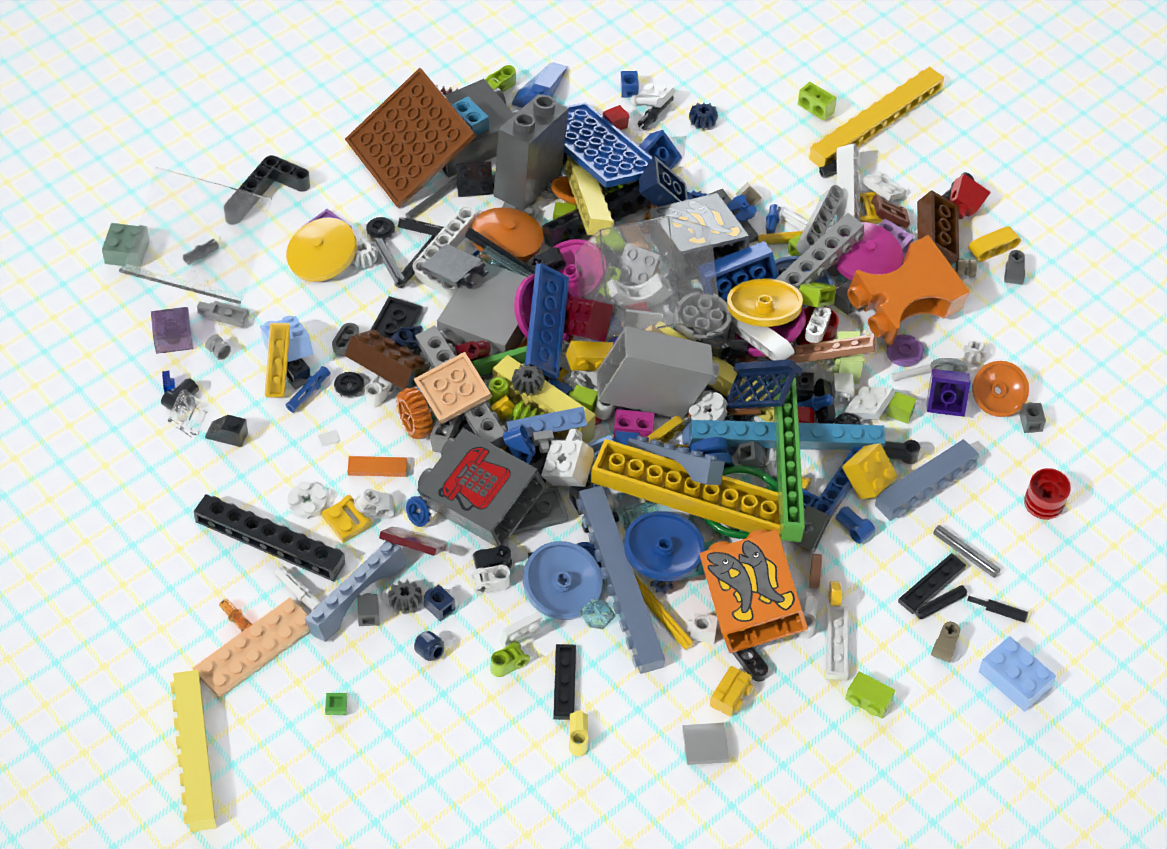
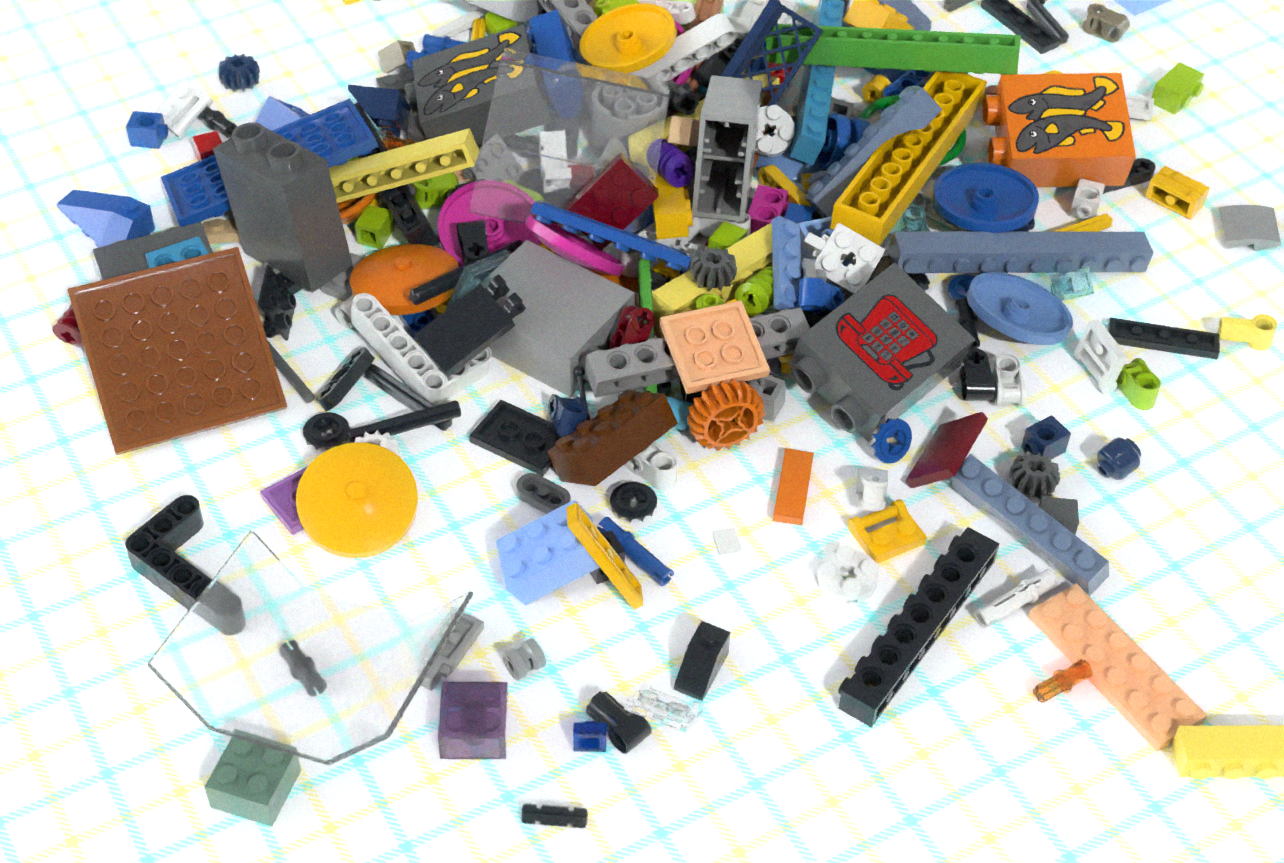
camera: 80 degrees left, 5 degrees down
bright green plate [325,693,348,715] -> none
lime piece [485,65,516,92] -> none
none -> black axle [521,803,588,828]

